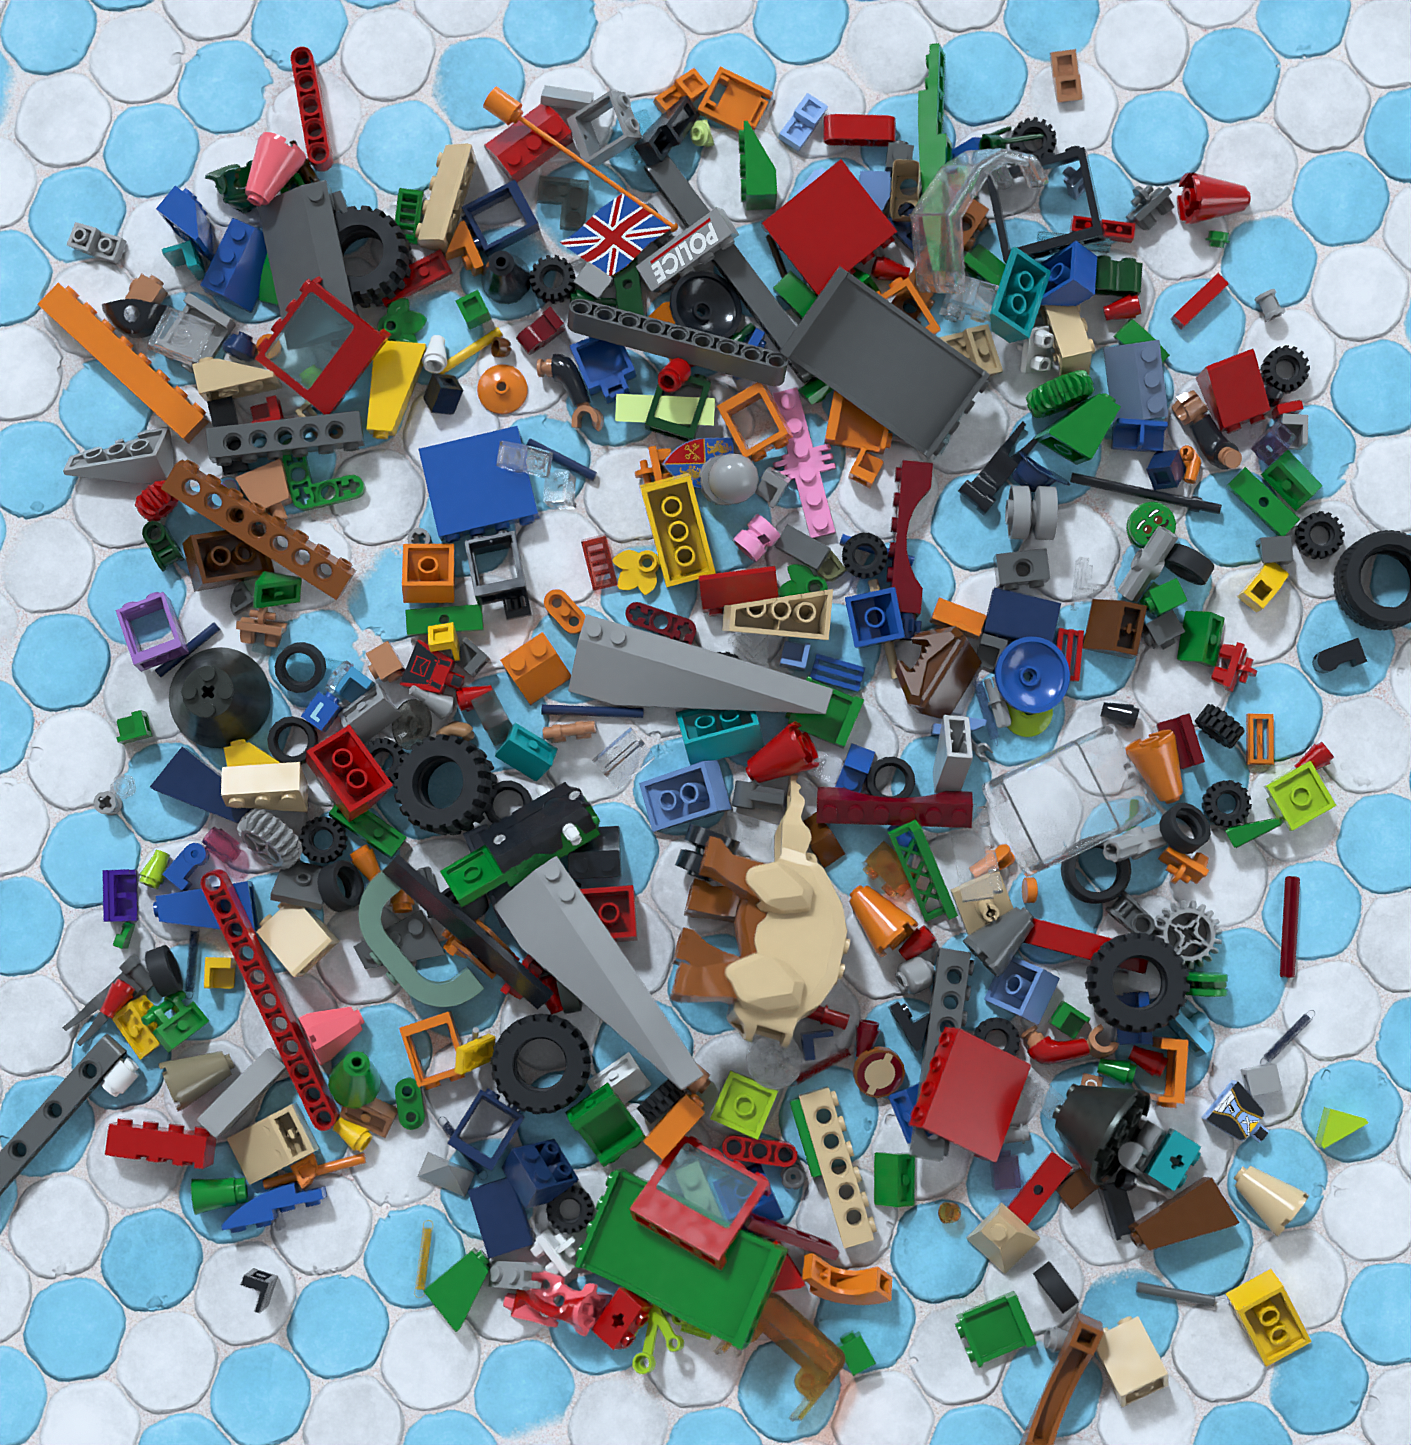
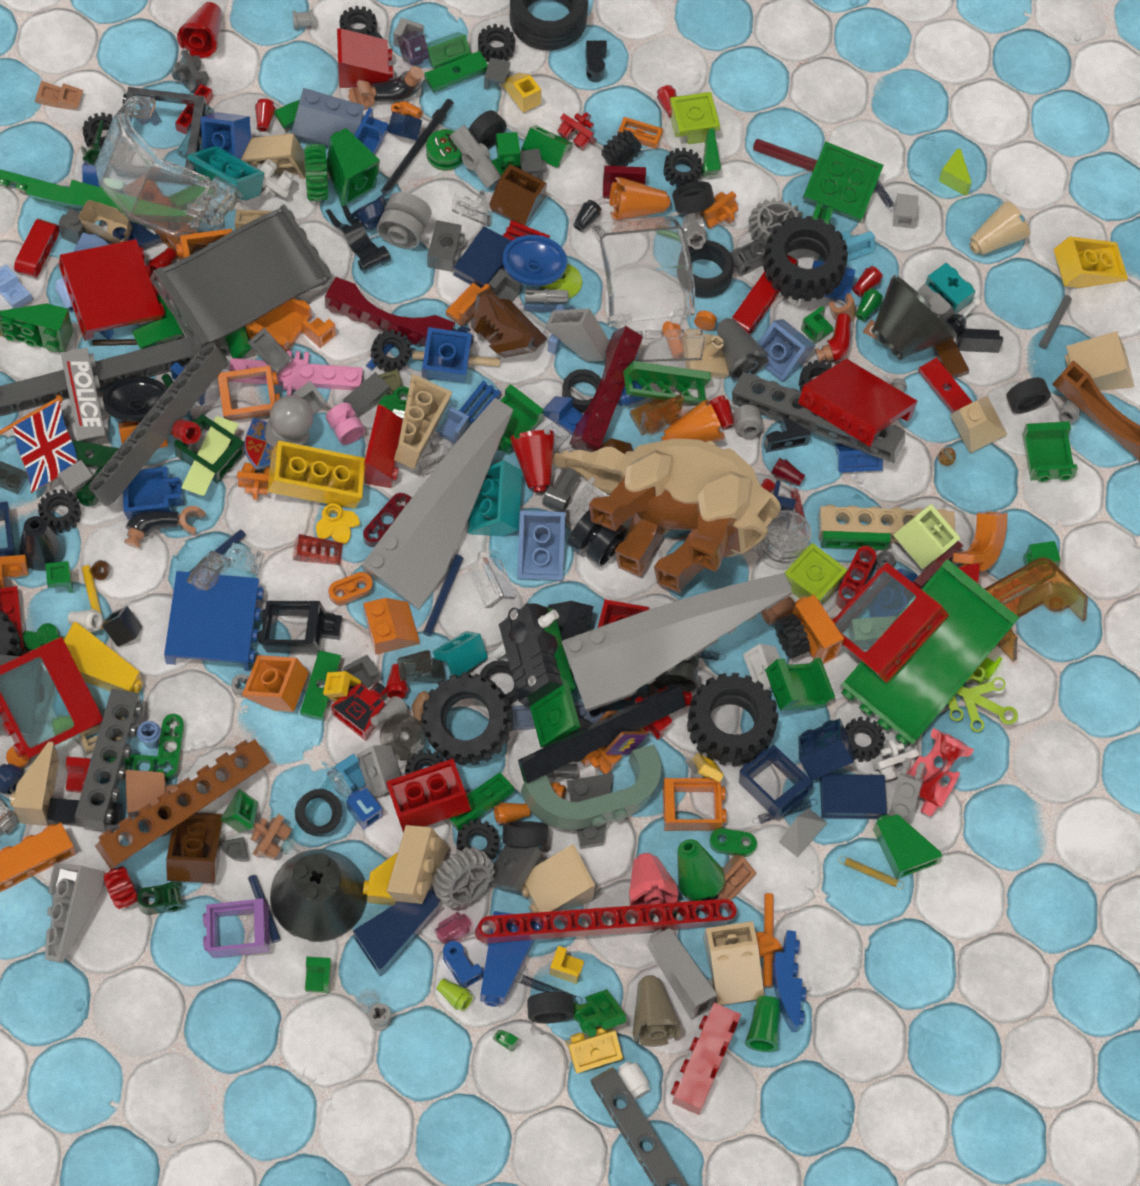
camera: 80 degrees left, 20 degrees down
dark grey flag [62,954,154,1046] -> none
red cone [99,978,136,1019] -> none
dark purple hinge [102,869,138,922] -> none
black panel [241,1268,278,1313] -> none
black tyre [267,716,319,765] -> none
yellow cone [332,1117,373,1152] -> none
nougat brick [365,641,405,683] -> none
orange dish [477,364,528,414] -> none
dark red leg [516,306,566,355] -> none
nougat plate [543,721,597,743] -> none
red brick [591,1287,653,1350] -> none
tile [853,1046,905,1098] -> none
green panel [874,1152,915,1207] -> none
clear purple brick [990,1150,1021,1190] -> none
clear slope [1021,1068,1066,1120] -> none
dark green brick [1095,255,1143,297] -> none
reddish brown slope [1128,1177,1240,1251] -> none
orange panel [1149,1036,1188,1108] -> none
red piece [1171,273,1229,330] -> none
torso [1201,1080,1269,1143] -> none
green plate [1205,230,1230,248] -> none
red tile [1271,400,1304,420] -> none
none -> medium blue cone [137,721,161,749]
none -> dark grey tile [248,328,294,376]
none -> green plate [802,141,884,223]
none -> yellowish green slope [893,504,961,569]

